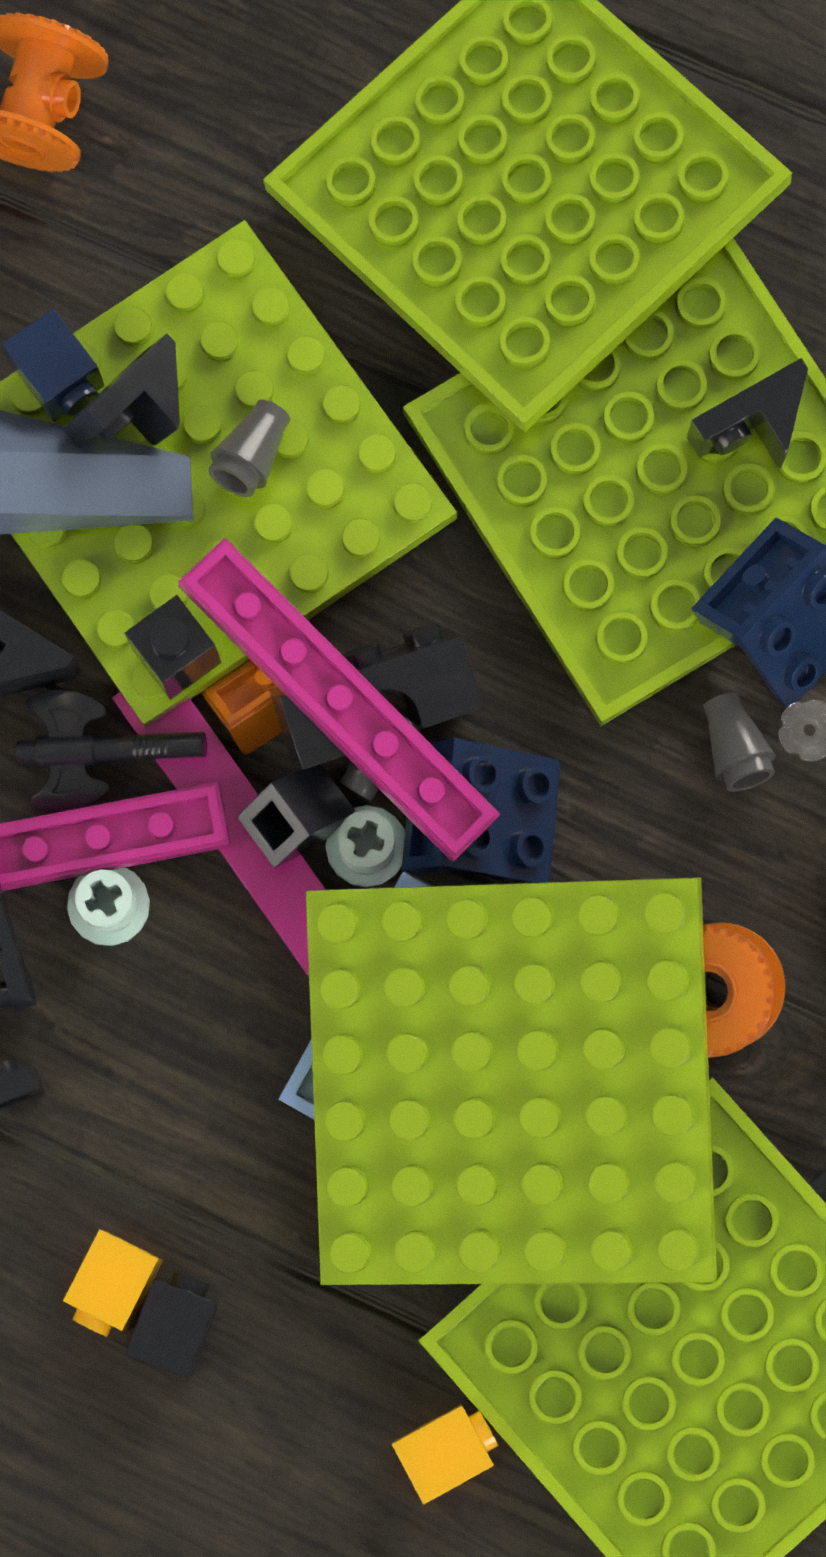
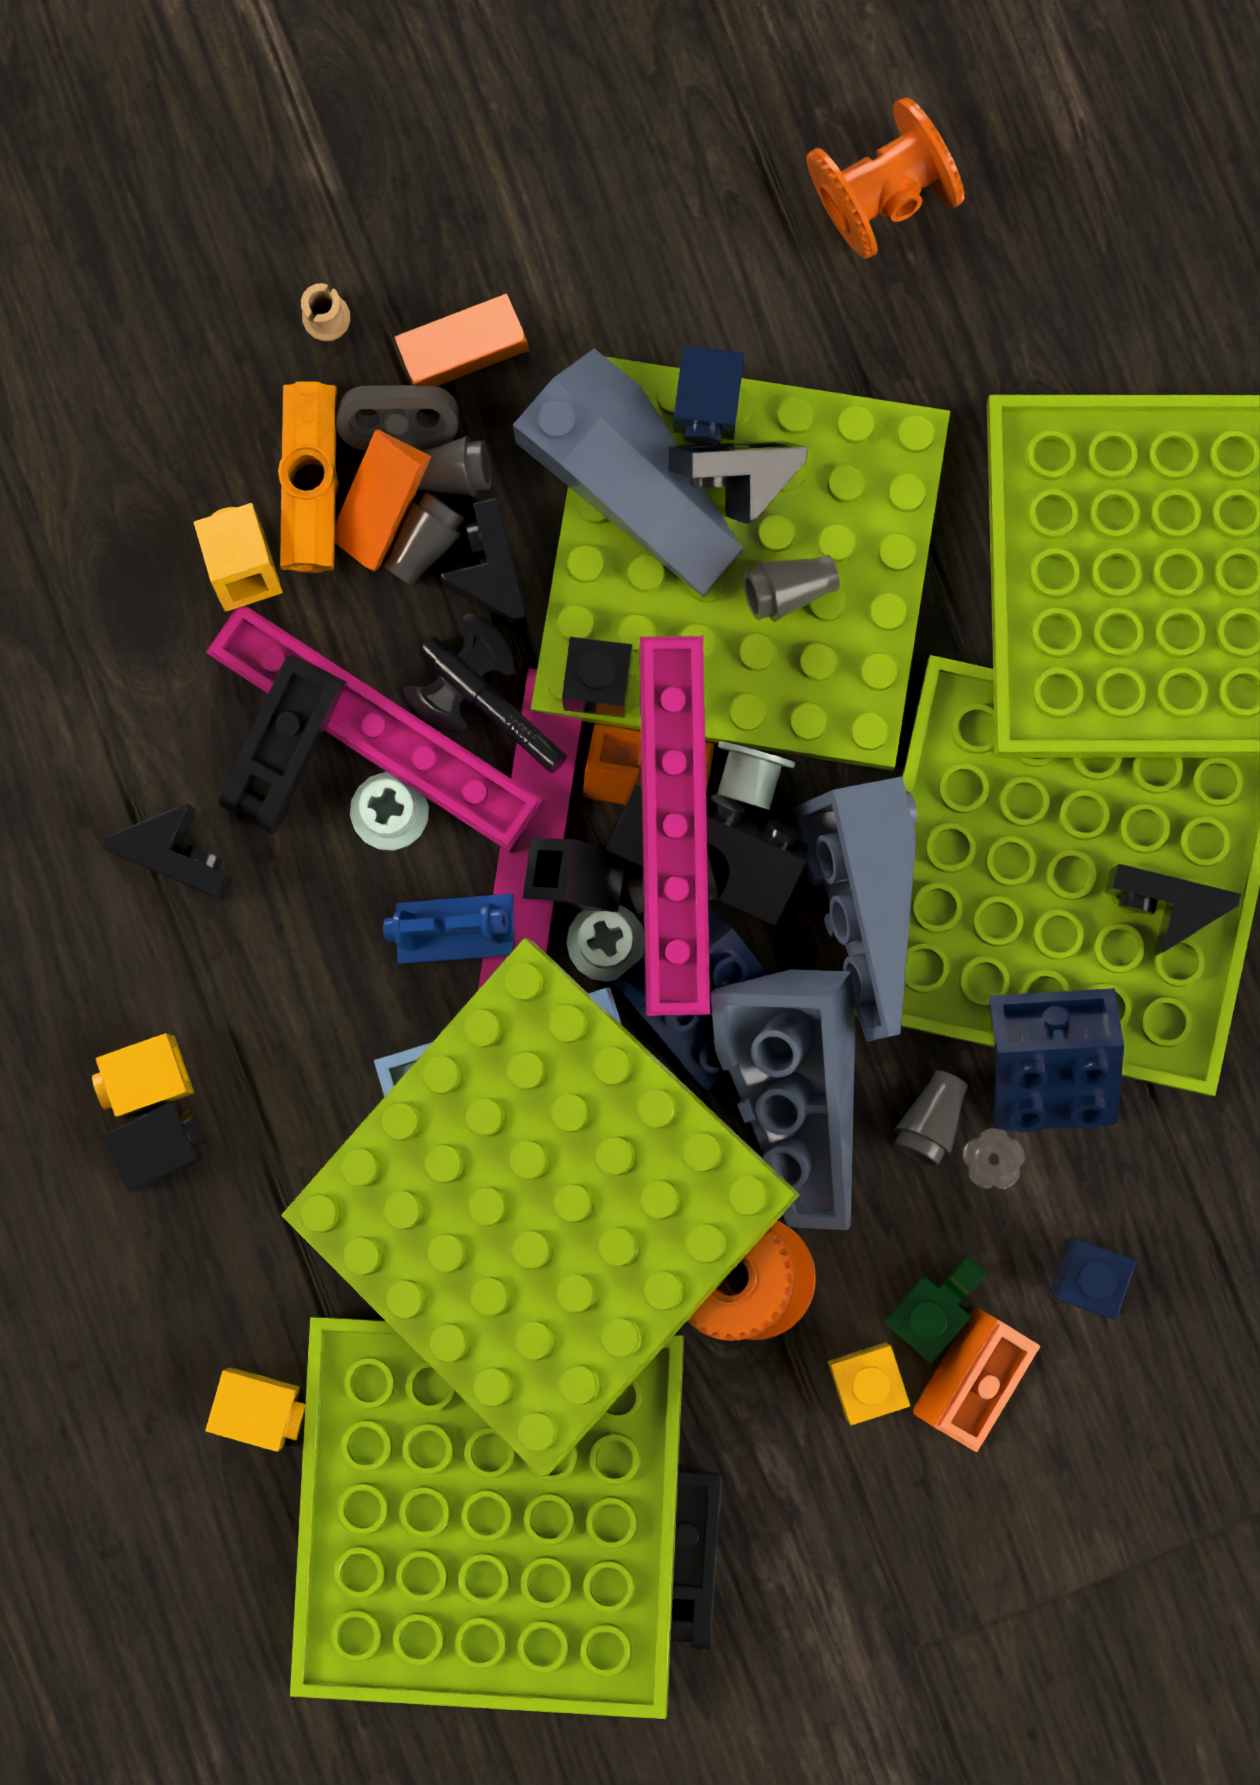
camera: 50 degrees right, 5 degrees up
none -> blue hinge [383,894,515,964]
none -> sand blue wedge [711,969,855,1230]
none -> light aqua piece [717,741,795,809]
none -> sand blue wedge [792,776,917,1042]

